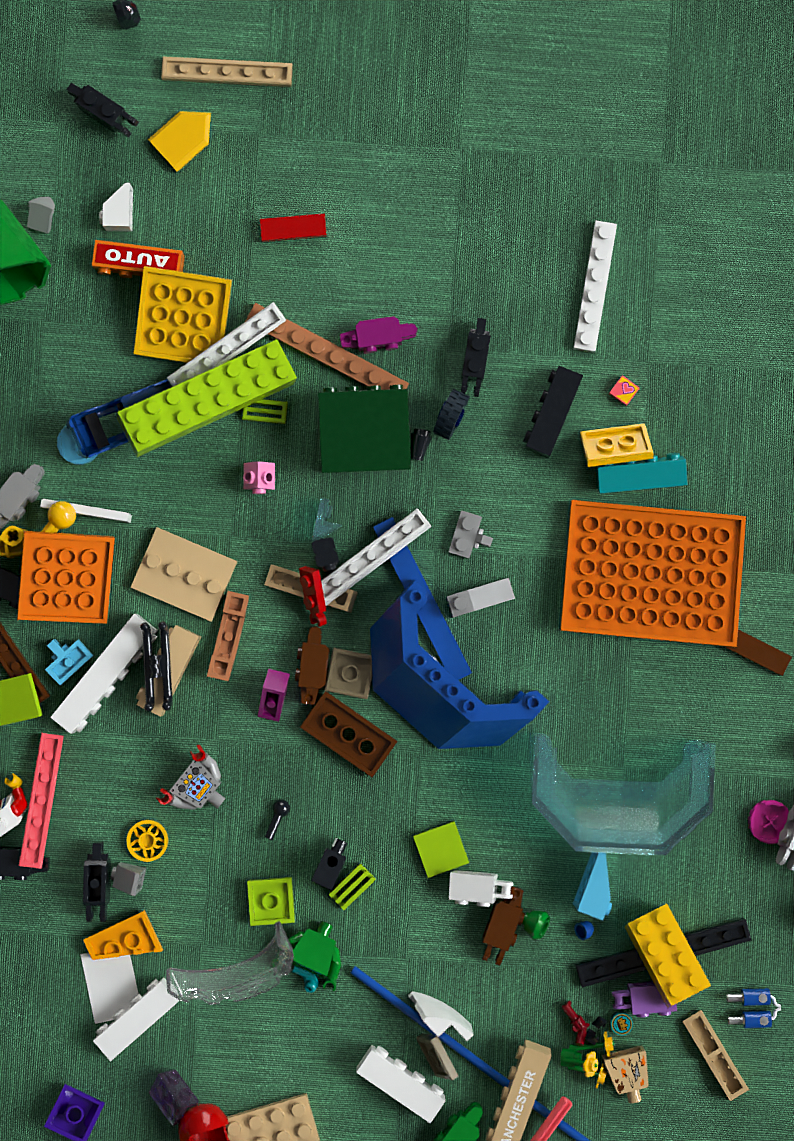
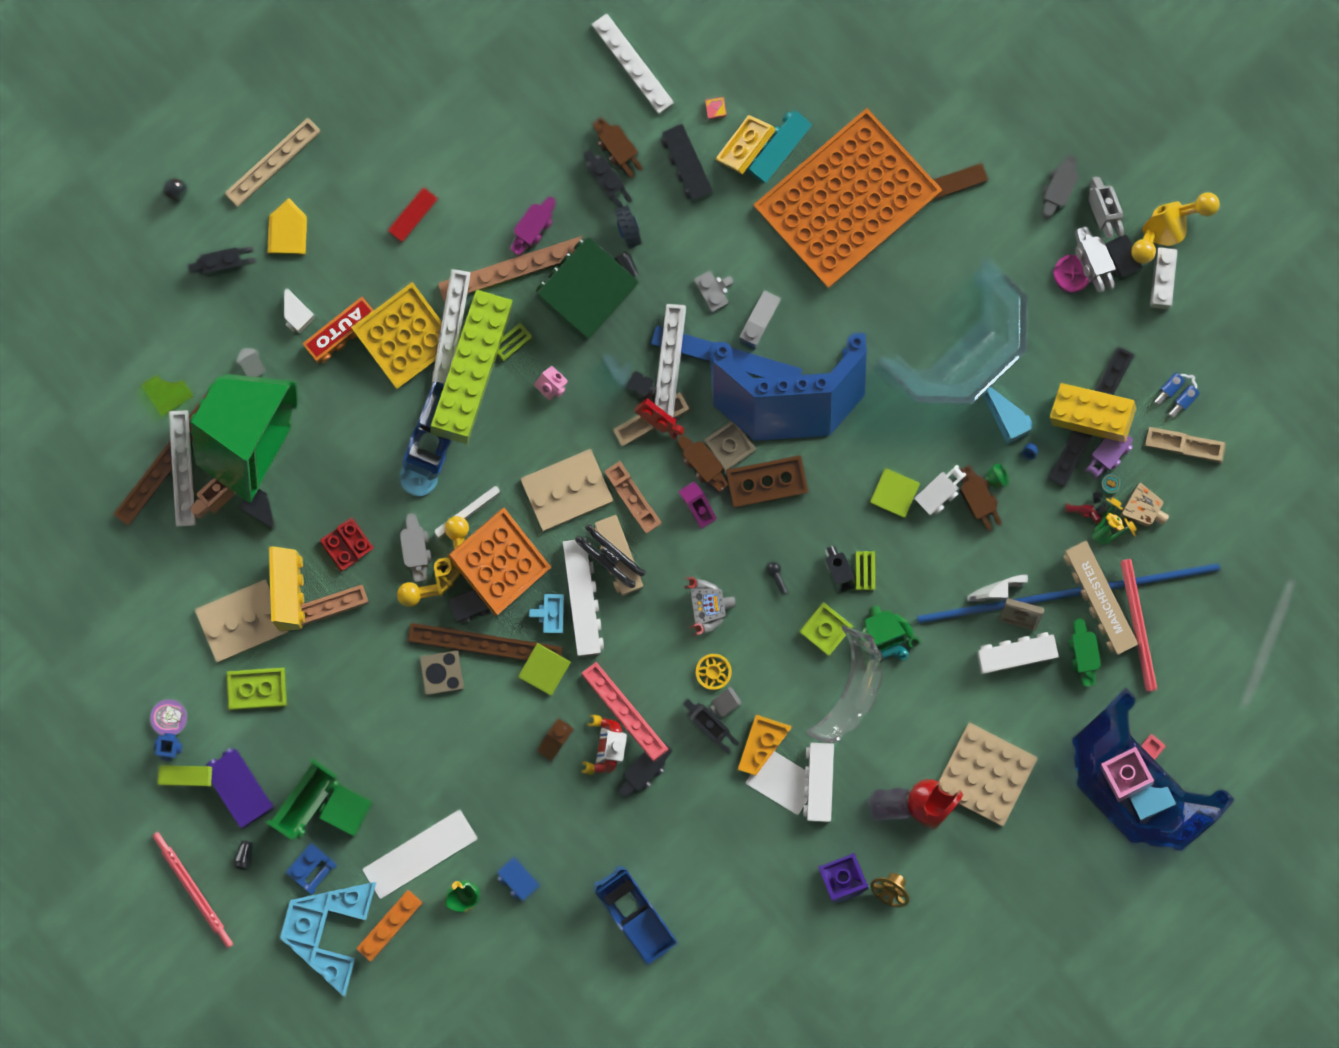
camera: 45 degrees left, 5 degrees down
none -> reddish brown hinge [593,117,643,179]

